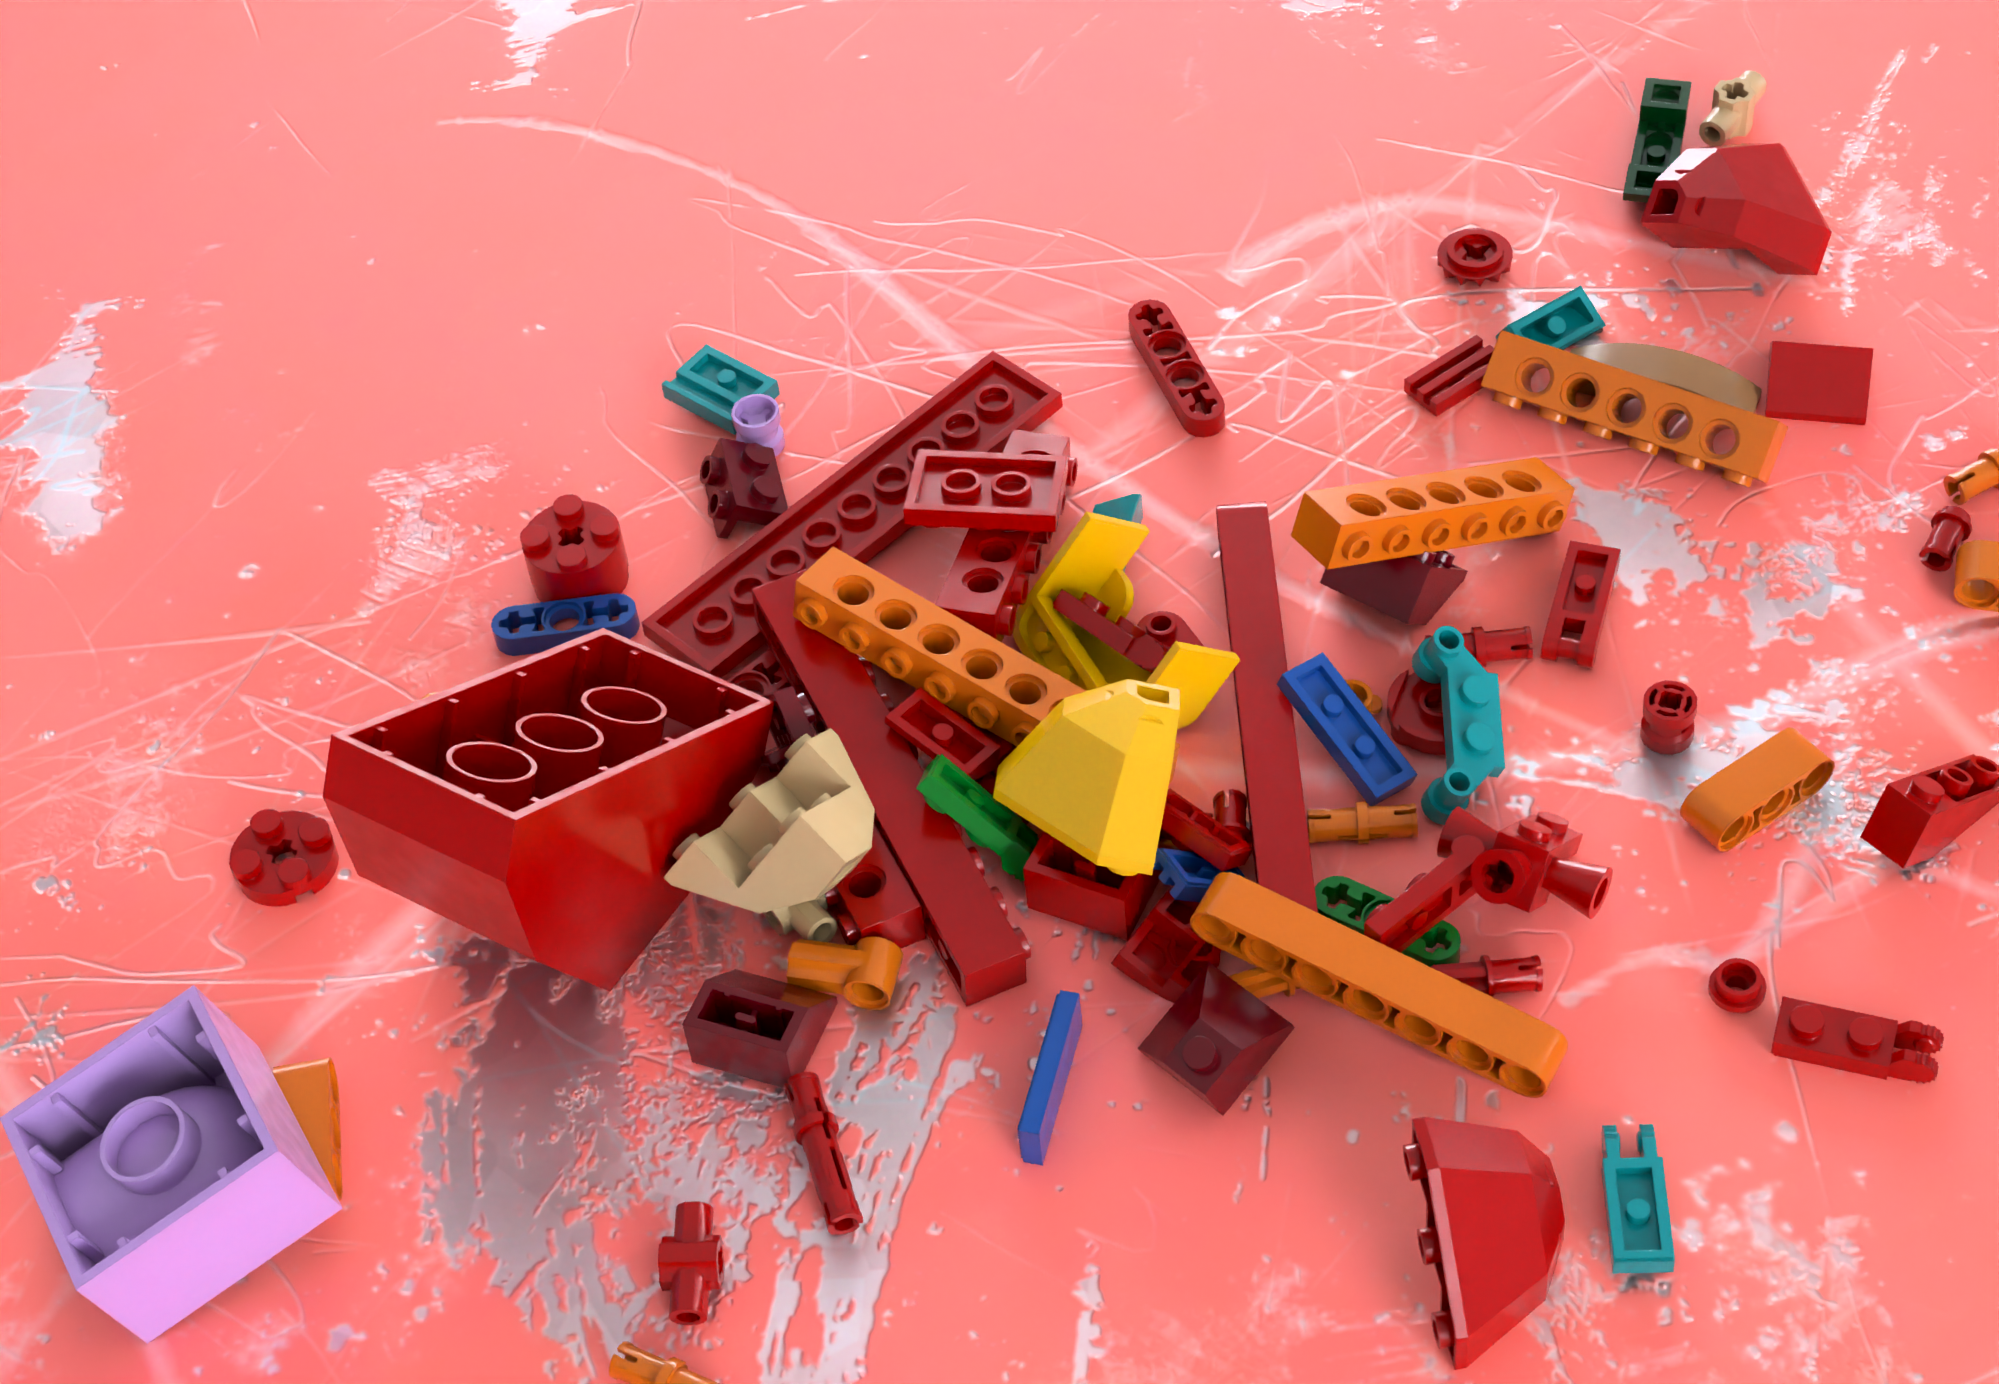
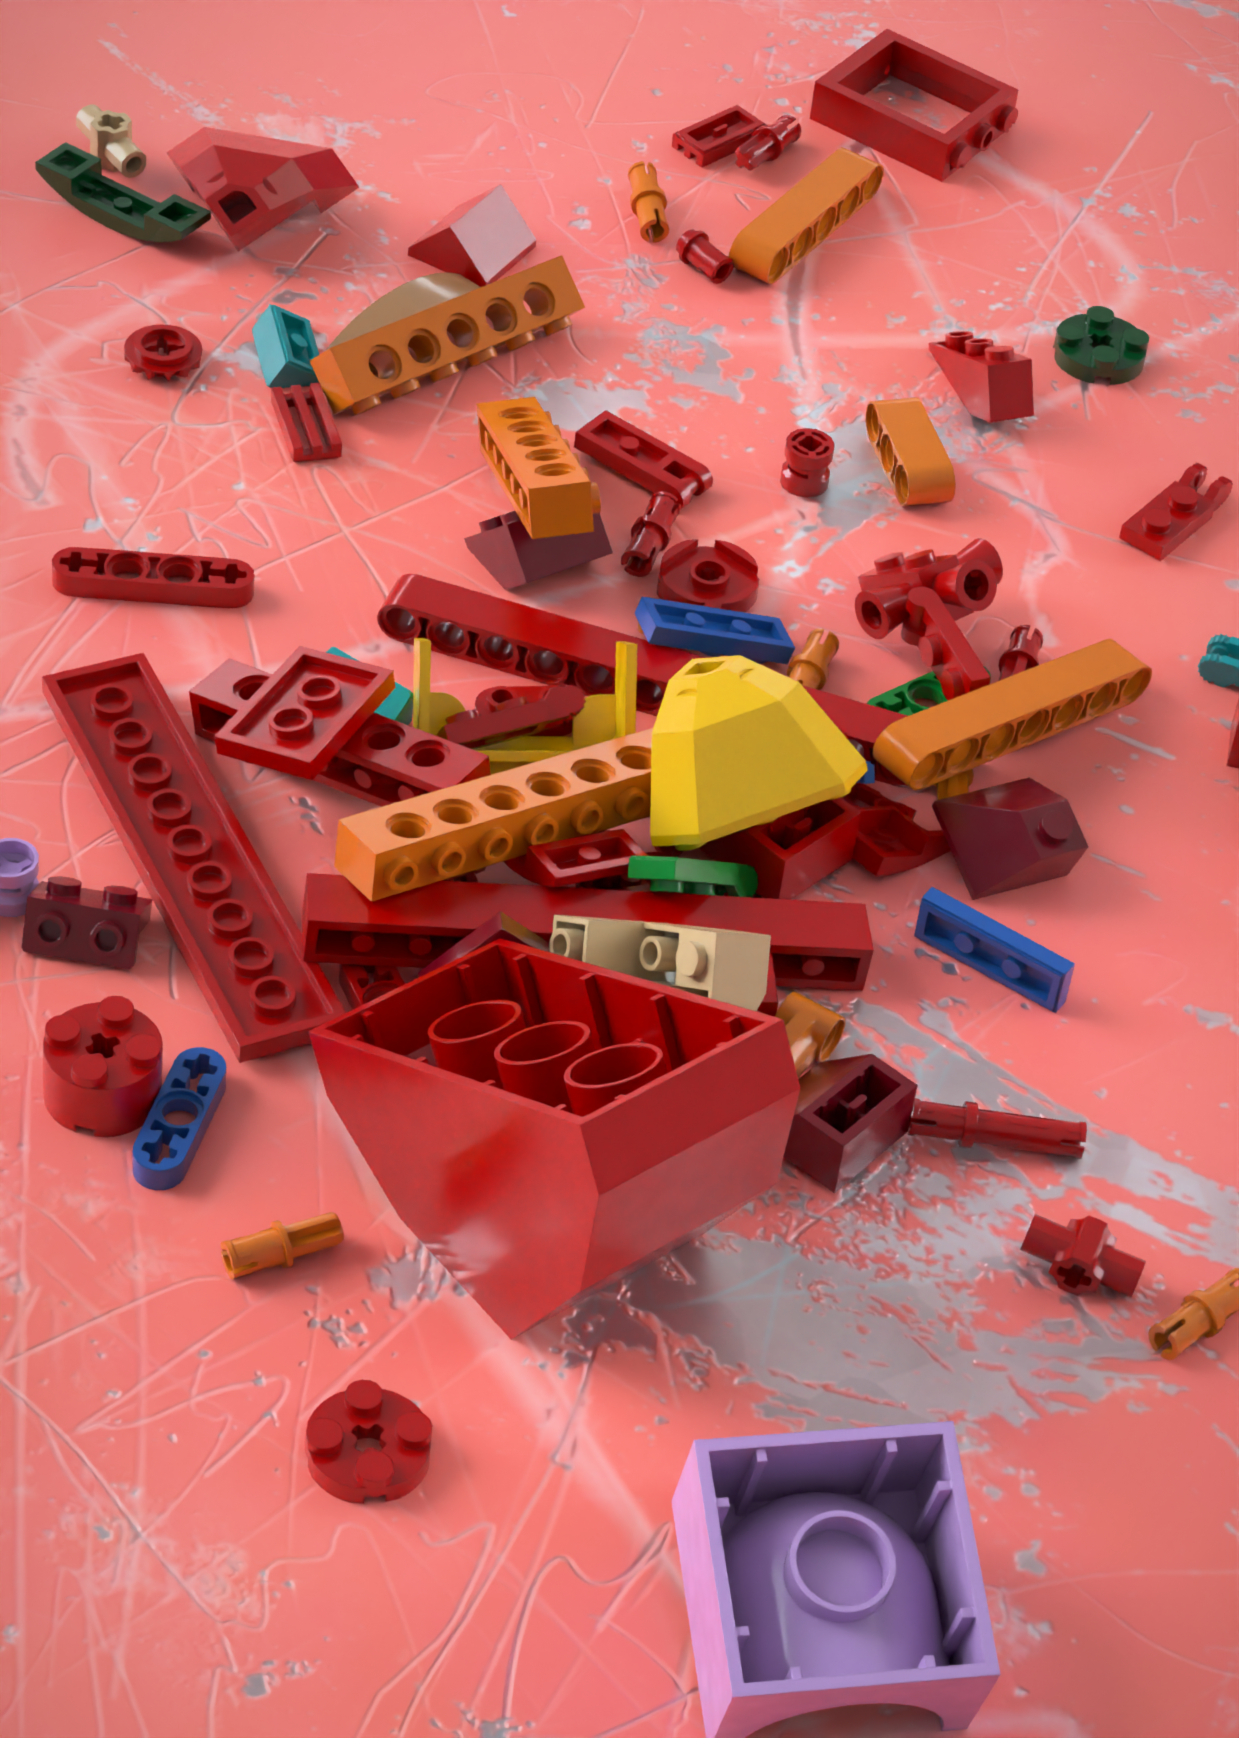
camera: 80 degrees left, 5 degrees down
teal plate [1412,626,1505,825] -> none
red plate [1708,958,1767,1013] -> none

